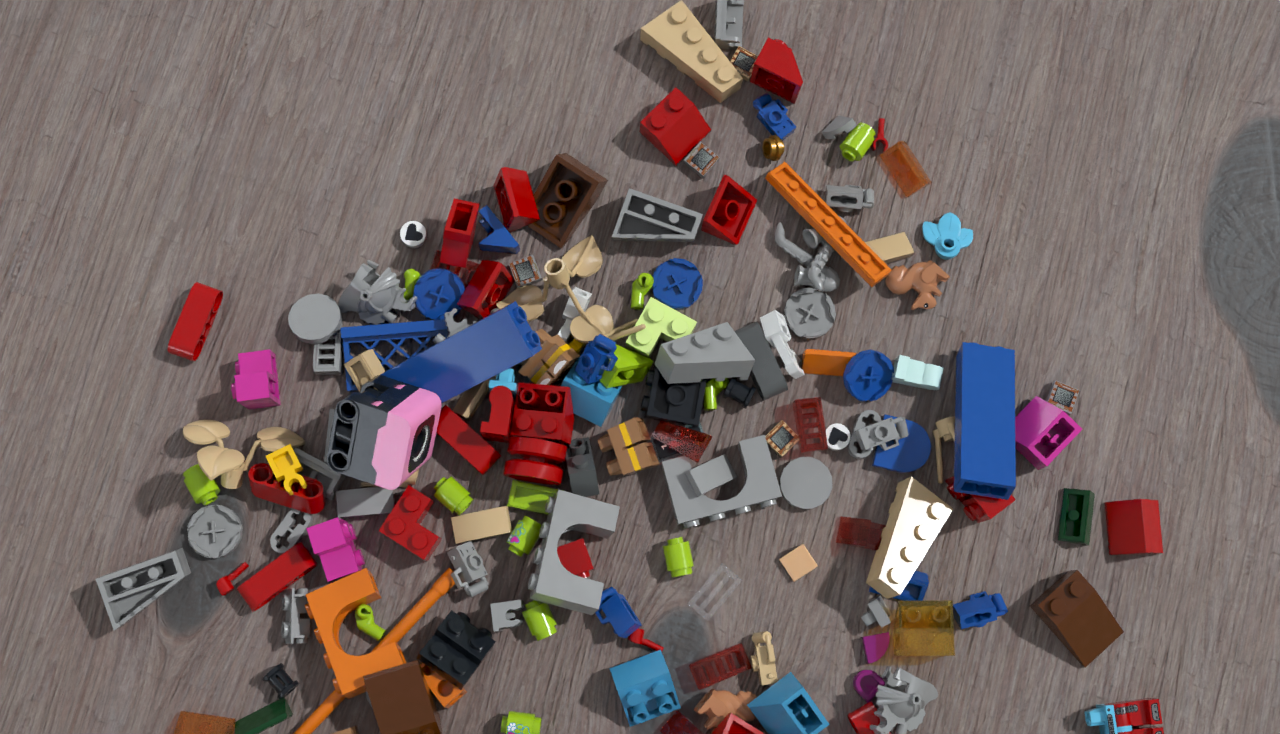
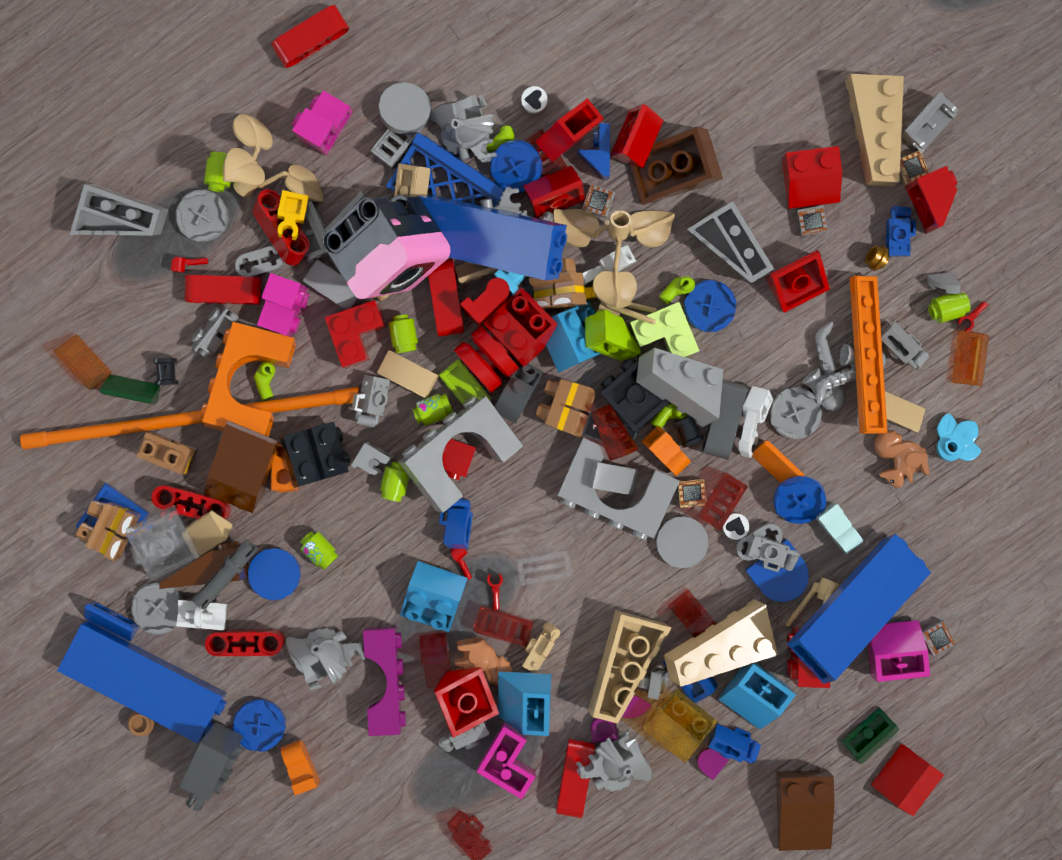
camera: 50 degrees right, 10 degrees up
blue piece [575,334,618,384] -> none
lime brick [663,537,694,577] -> none
light nougat slope [779,544,818,582] -> none
none -> red hand [487,573,503,610]
none -> tan wedge [588,610,671,723]
none -> orange leg [641,426,691,476]
none -> magenta tile [697,748,729,780]
none -> dark azure slope [718,662,796,729]

